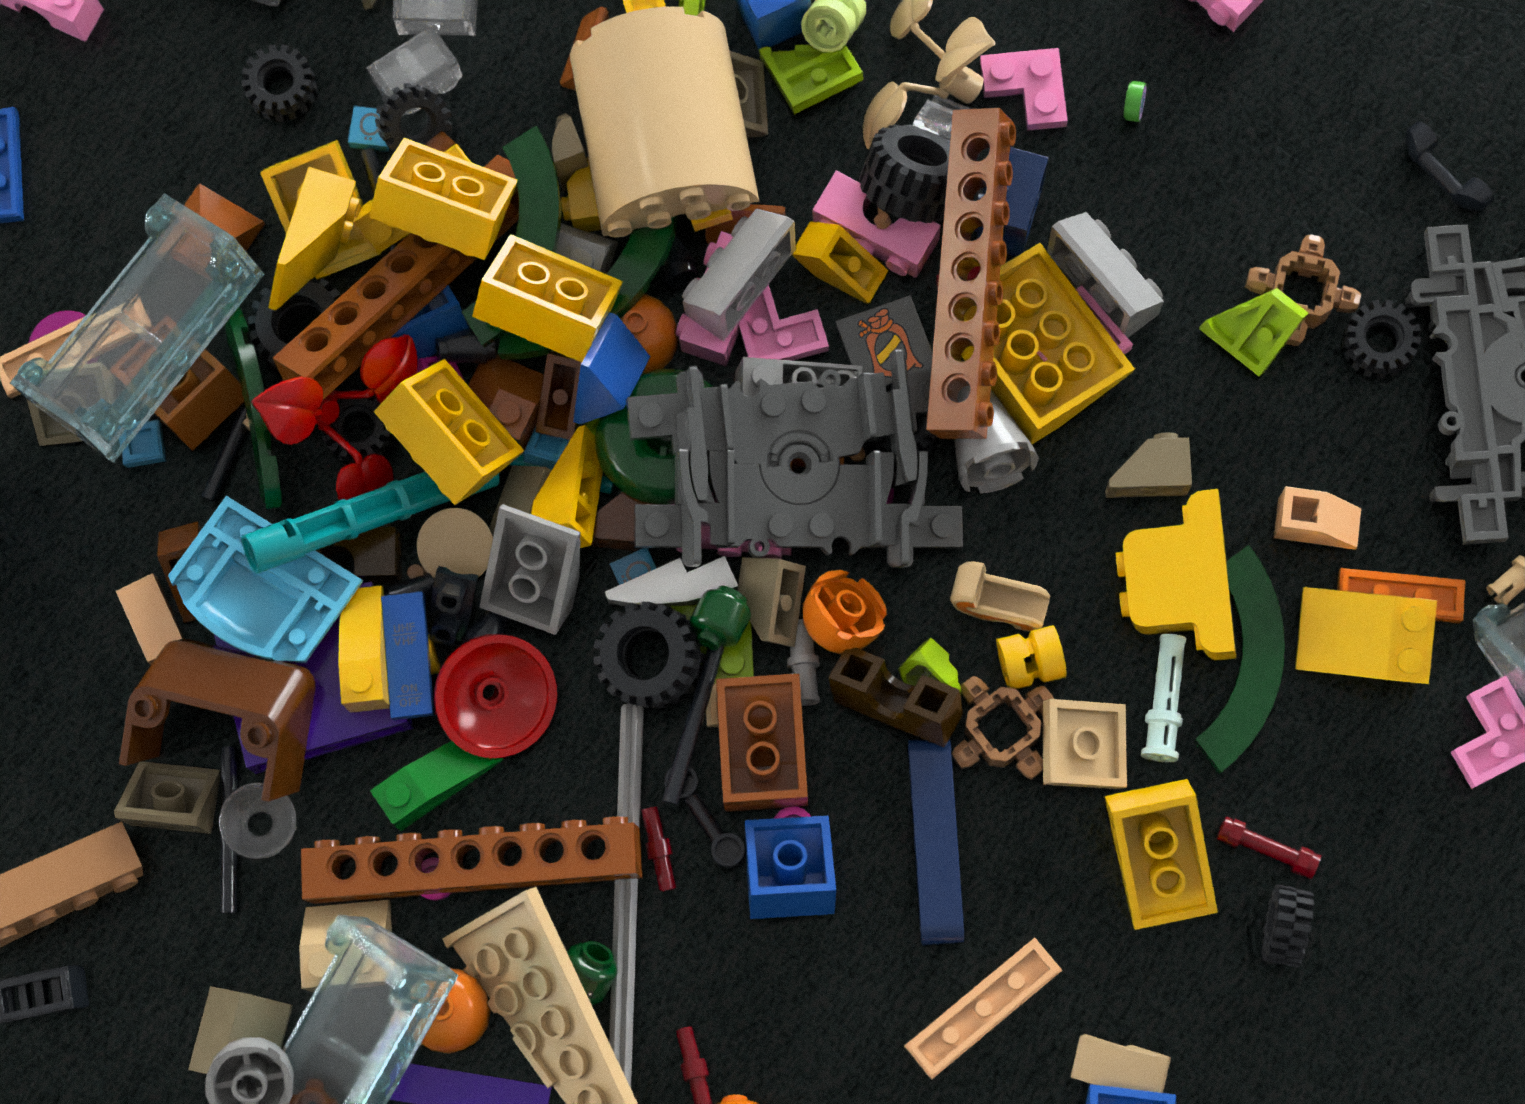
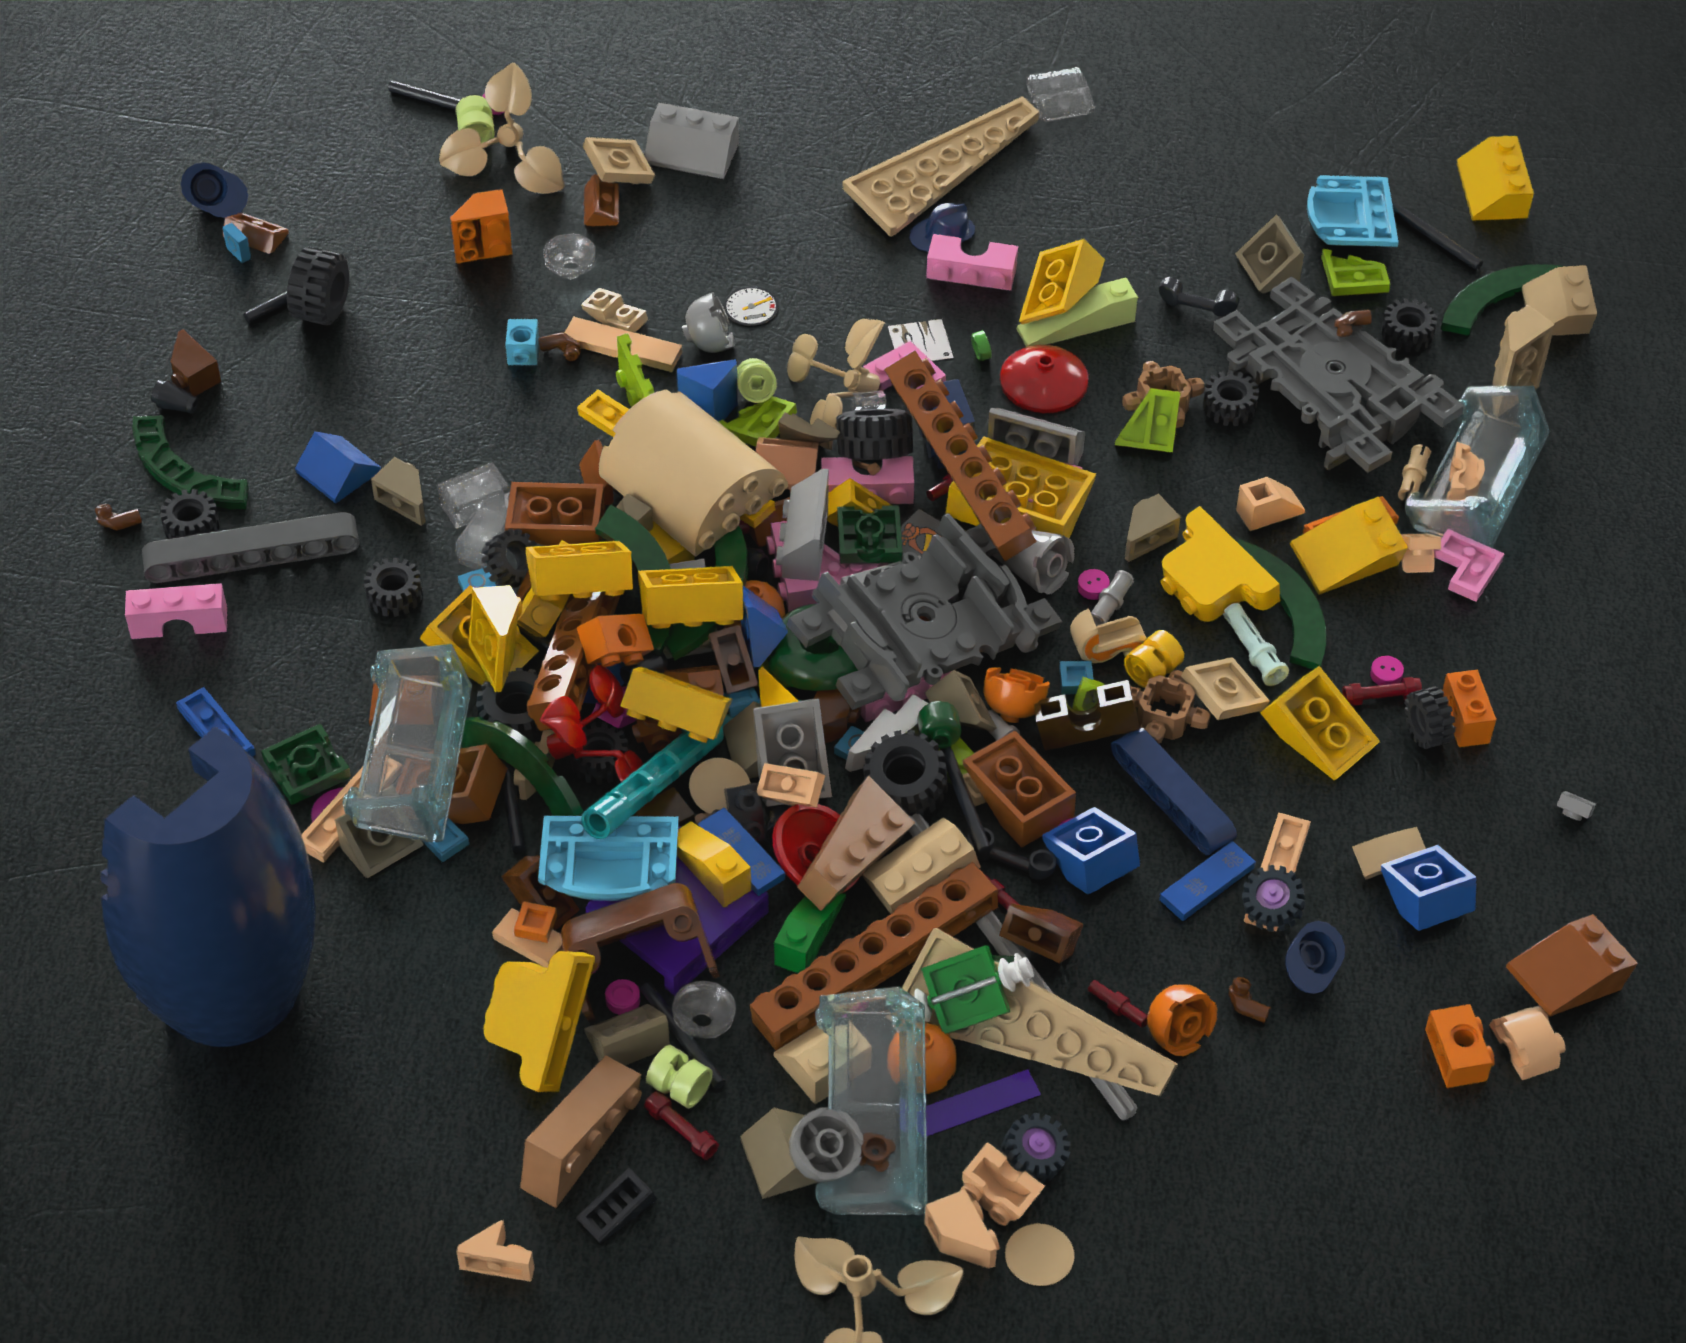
camera: 40 degrees left, 25 degrees down
none -> dark green brick [261,724,351,805]
none -> yellow brick [484,951,595,1092]
none -> dark orange slope [505,482,606,546]
none -> orange plate [514,901,557,943]
none -> orange brick [577,614,654,667]
none -> dark pink tile [605,979,640,1015]
none -> dark red bar [644,1092,719,1160]
none -> yellowish green wheel [646,1045,713,1109]
none -> nougat slope [756,437,819,493]
none -> light nougat slope [756,763,825,808]
none -> dark tan slope [778,412,841,444]
none -> medium nougat wedge [797,776,915,911]
none -> dark green brick [837,505,903,564]
none -> tan slope [862,818,980,914]
none -> white sticker [888,319,953,361]
none -> green plate [897,945,1034,1034]
none -> reddish brown slope [999,904,1084,963]
none -> red dish [1000,345,1088,413]
none -> yellowish green slope [1017,278,1138,347]
none -> yellow slope [1019,239,1105,325]
none -> dark azure tile [1059,661,1093,694]
none -> dark pink tile [1078,569,1110,600]
none -> light grey pin [1091,570,1134,626]
none -> blue tile [1159,841,1256,921]
none -> black wheel [1242,865,1305,932]
none -> dark pink tile [1370,656,1404,685]
none -> light nougat slope [1401,533,1441,573]
none -> orange brick [1442,669,1496,747]

